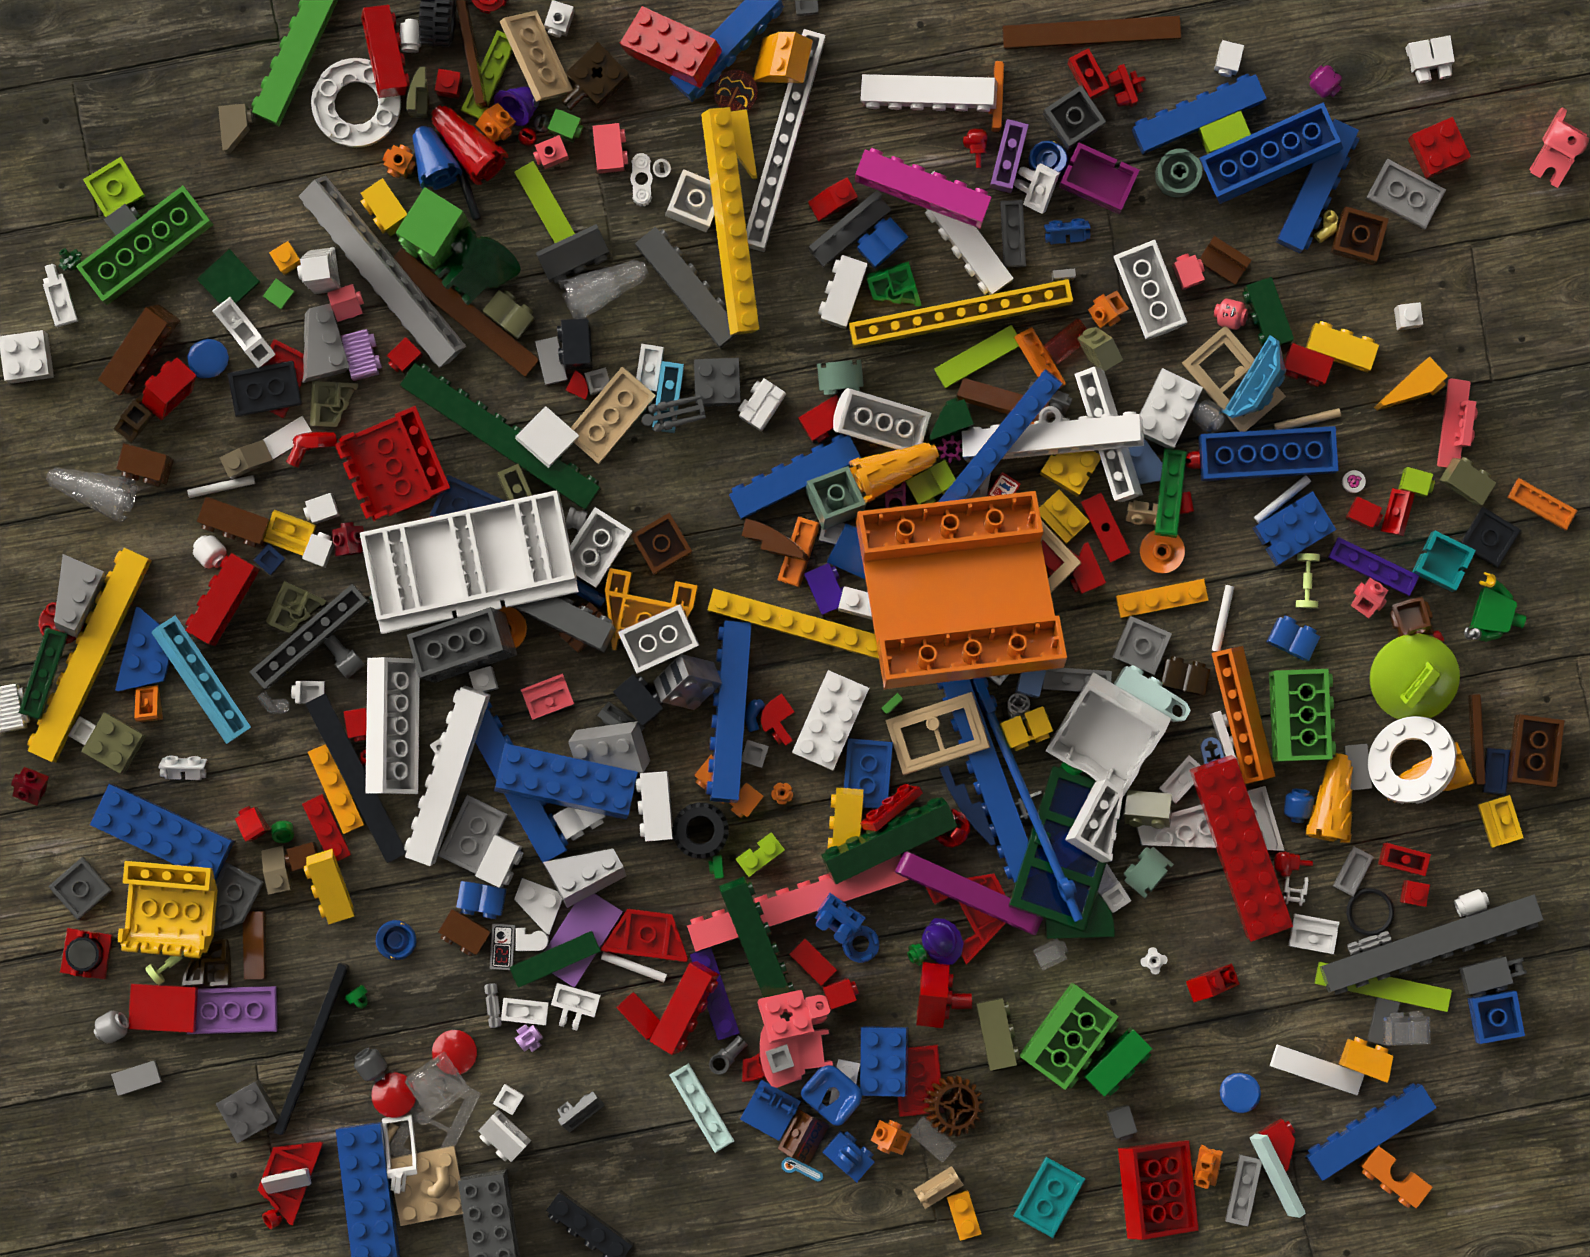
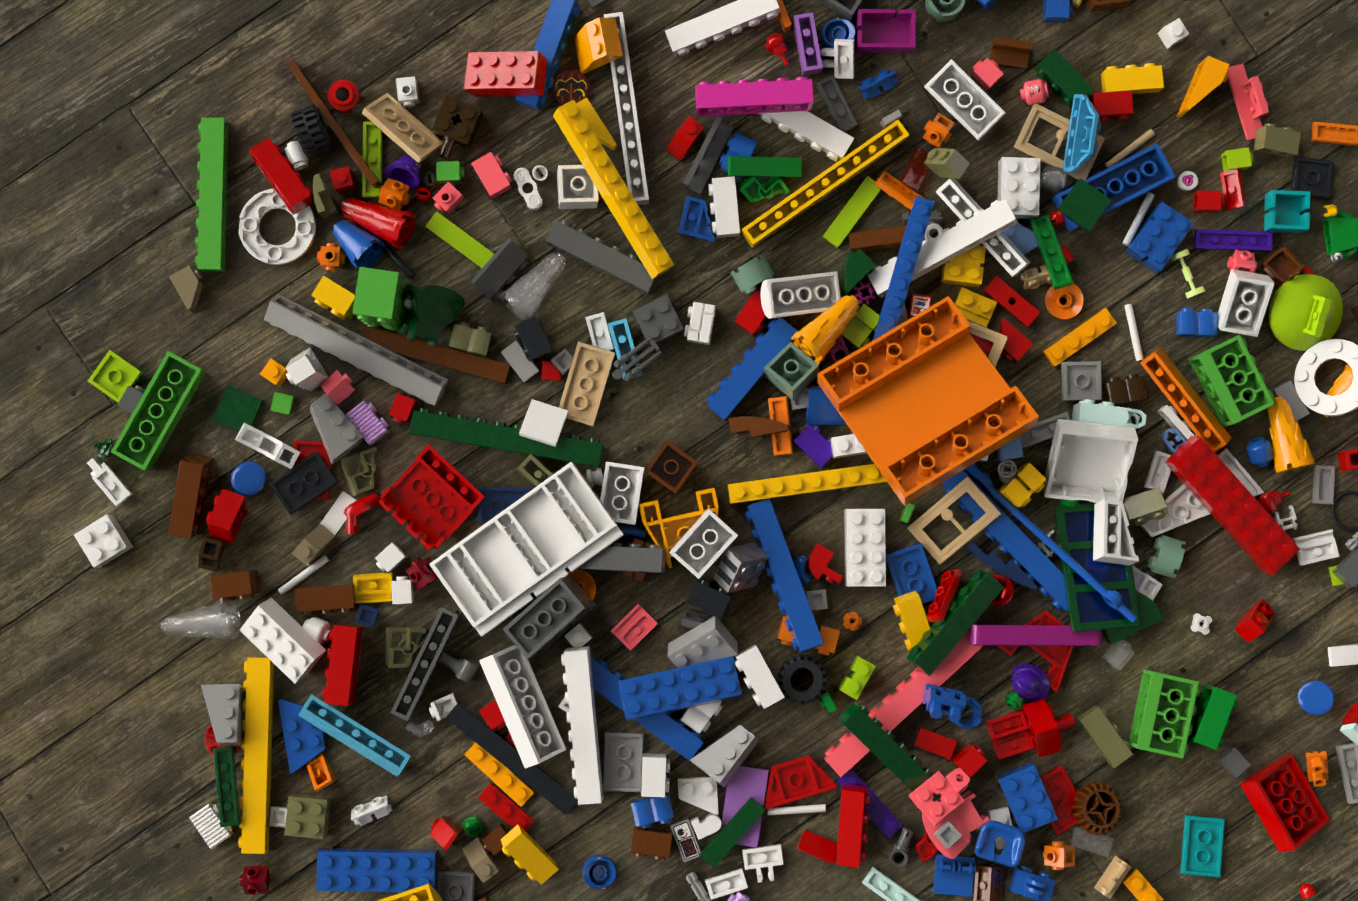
camera: 25 degrees left, 0 degrees up
none -> white brick [240,598,326,683]
none -> blue wing [678,196,714,243]
none -> green tile [728,156,802,177]
none -> red slope [986,710,1035,761]
none -> dark green tile [1057,178,1111,232]
none -> white brick [1218,269,1274,337]

